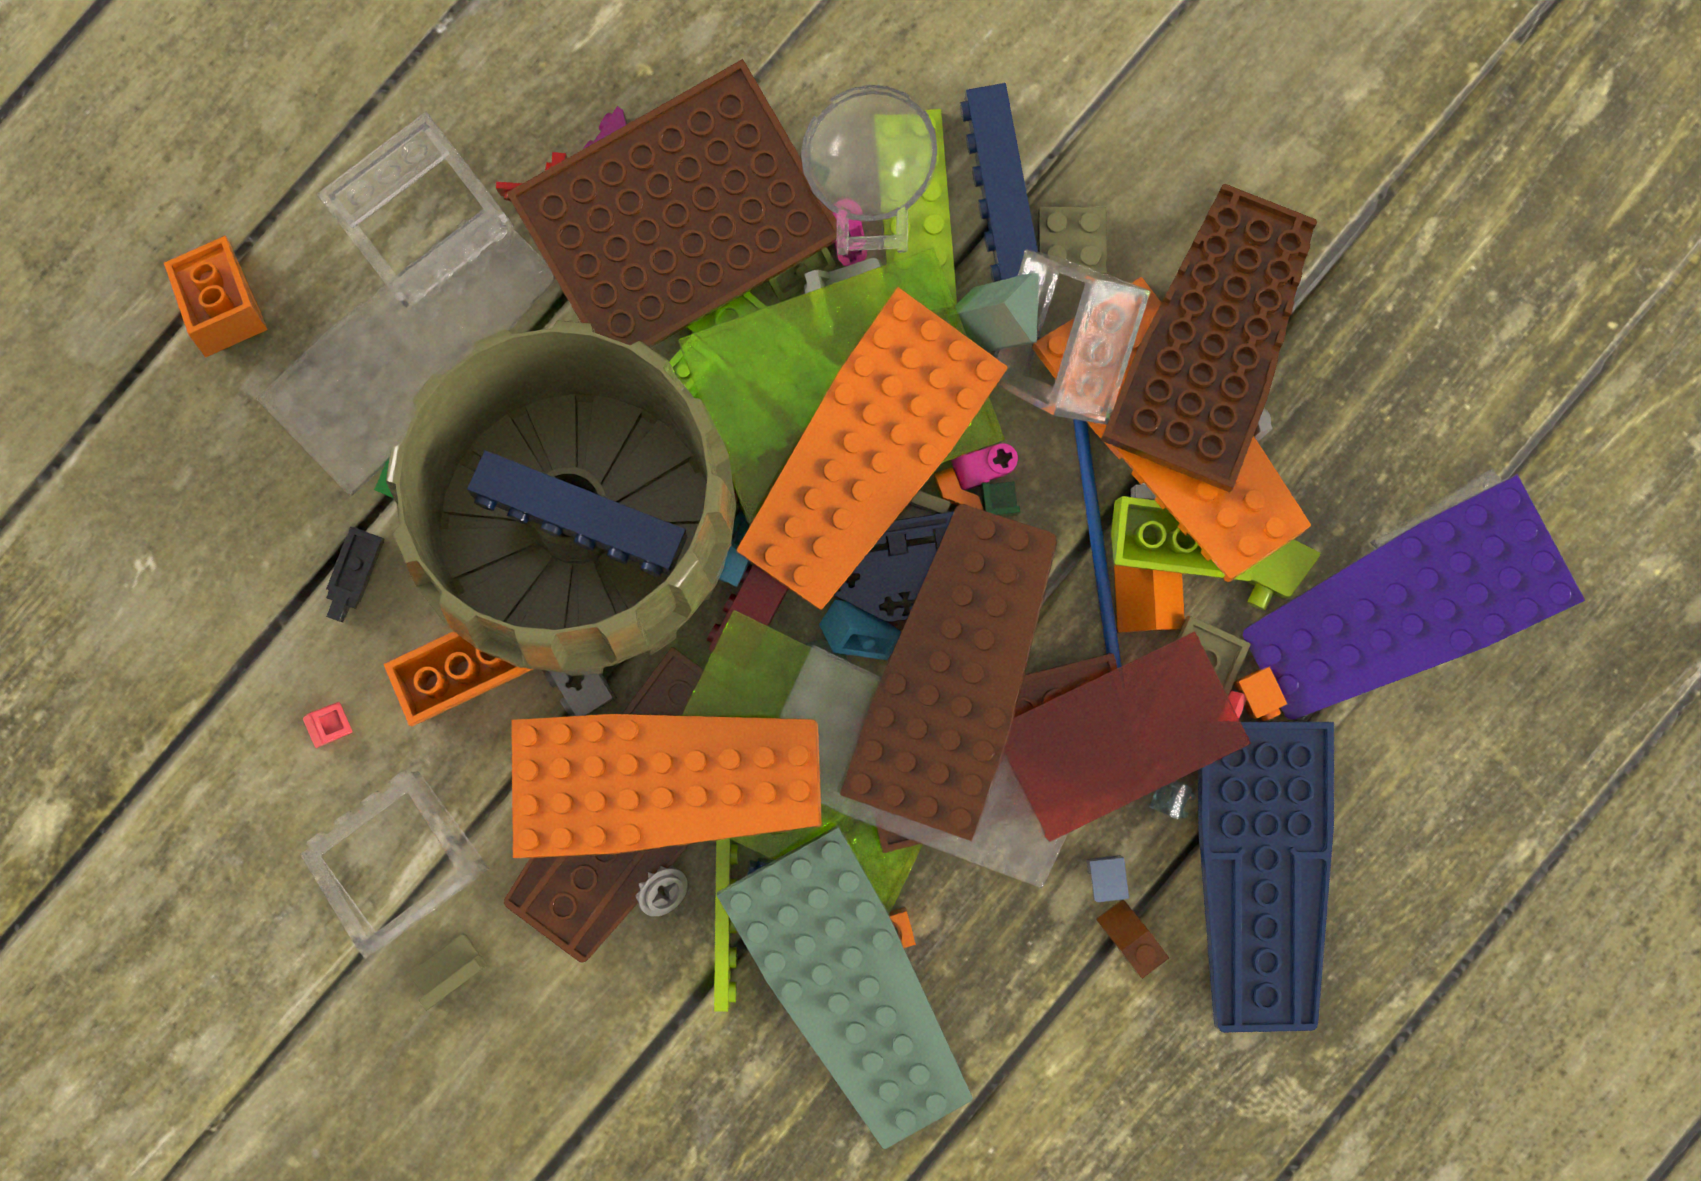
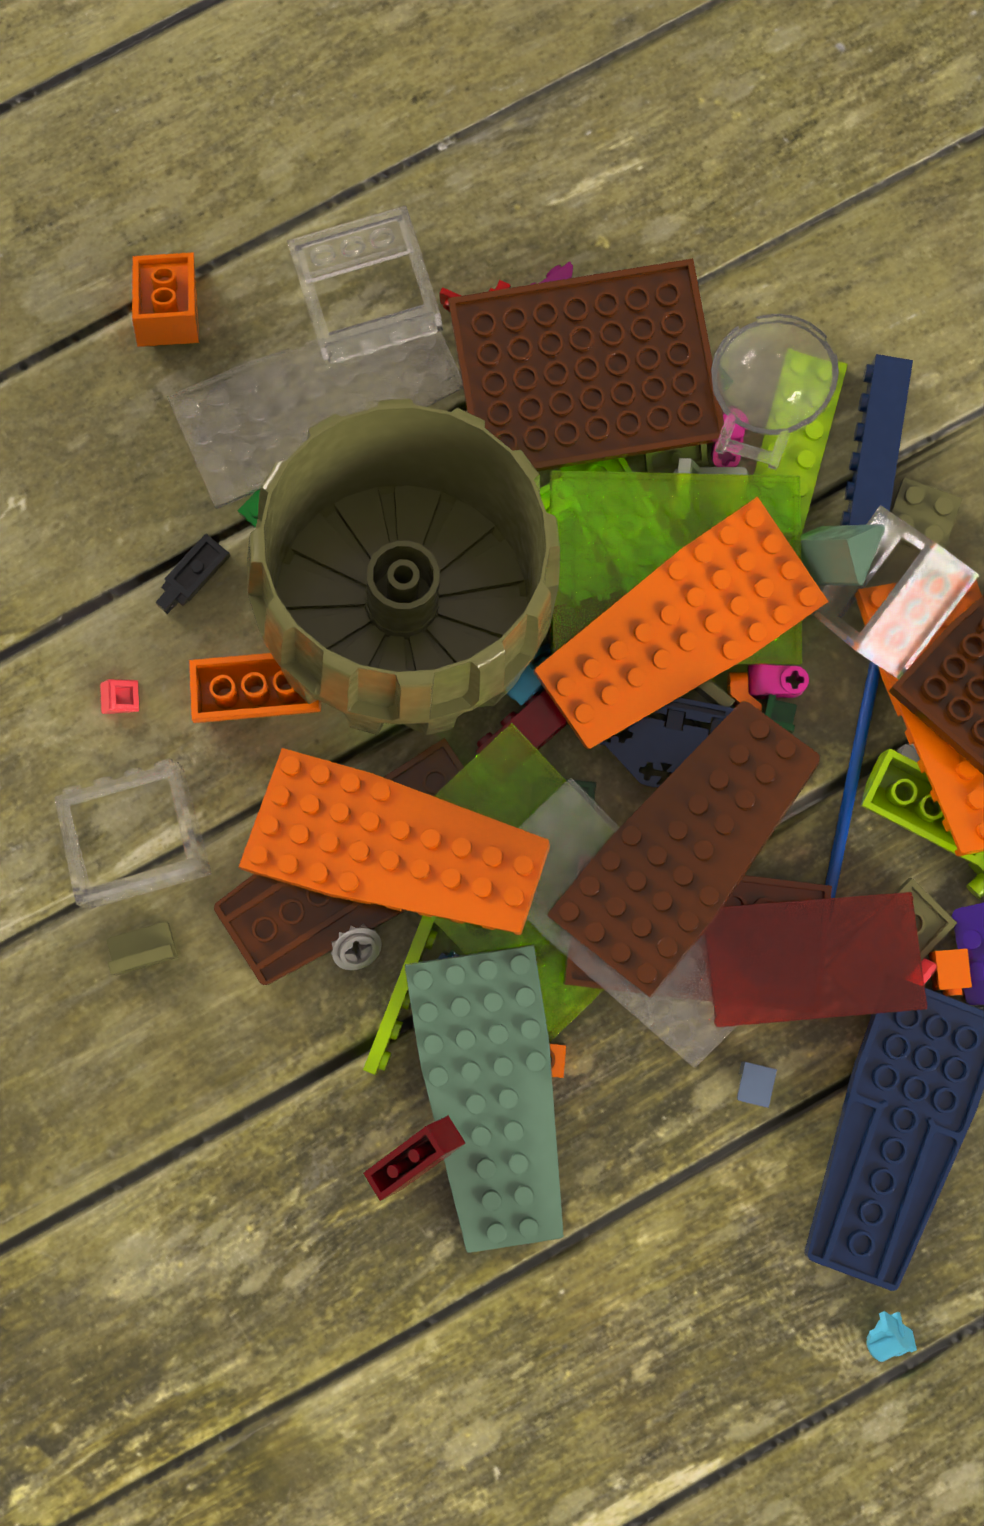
camera: 20 degrees right, 5 degrees down
dark blue brick [467,450,688,577] -> none
dark grey brick [543,670,617,716] -> none
dark azure slope [819,600,901,660] -> none
reddish brown slope [1096,899,1169,979] -> none
orange slope [1113,565,1185,633] -> none
clear light blue tile [1149,776,1196,820] -> none
none -> dark red brick [363,1115,466,1201]
none -> medium azure piece [866,1311,917,1362]

